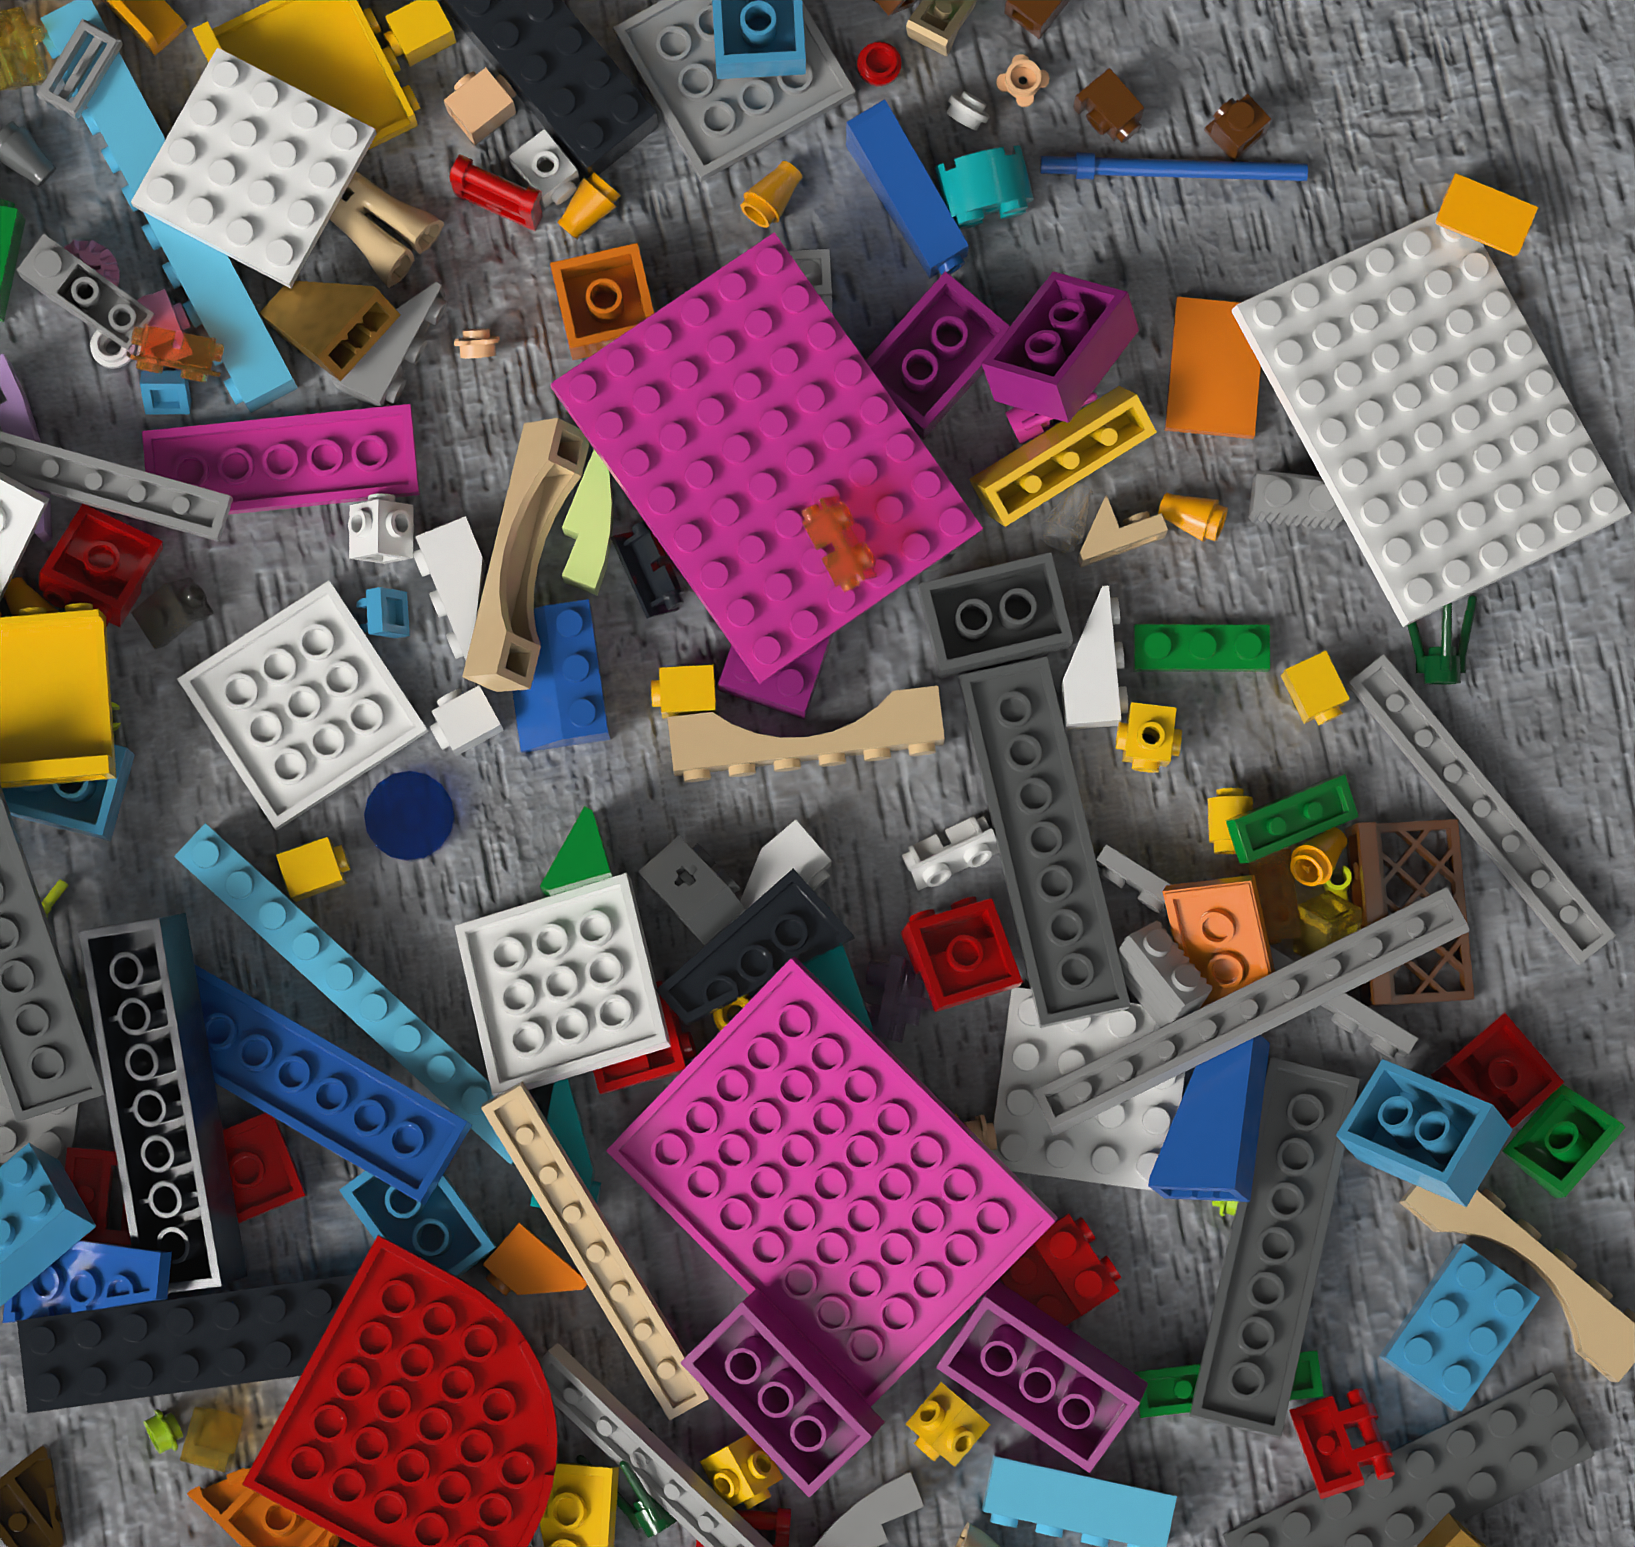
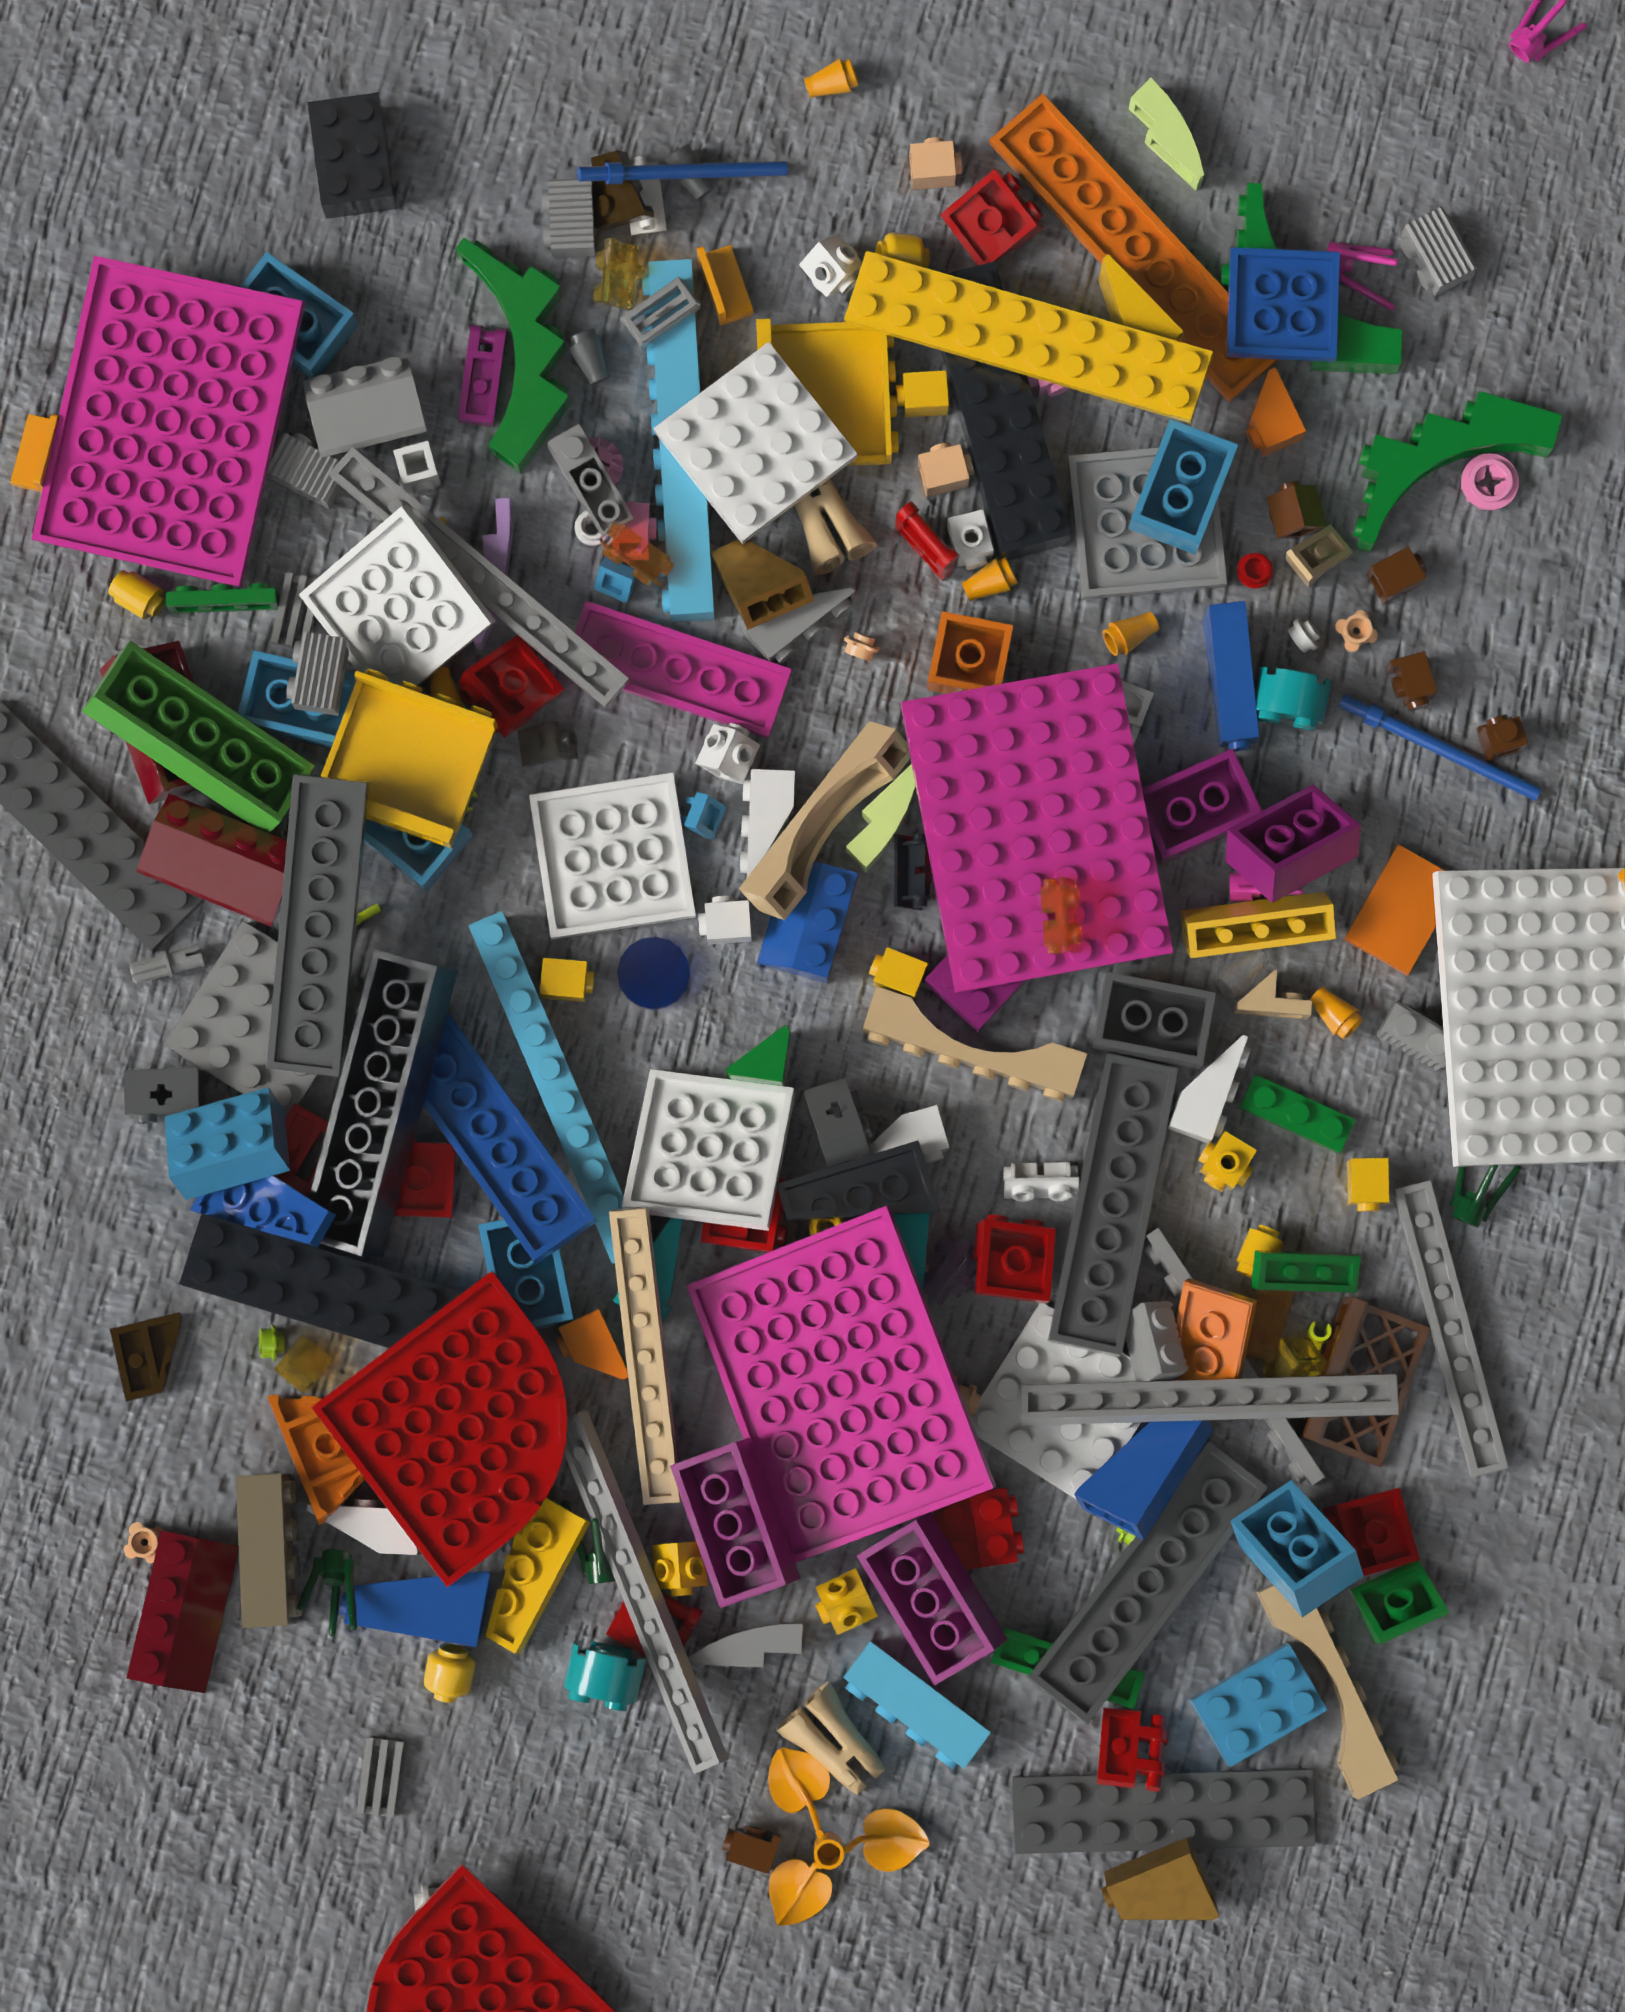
camera: 25 degrees right, 0 degrees up
light orange cone [1290,827,1347,886] -> none

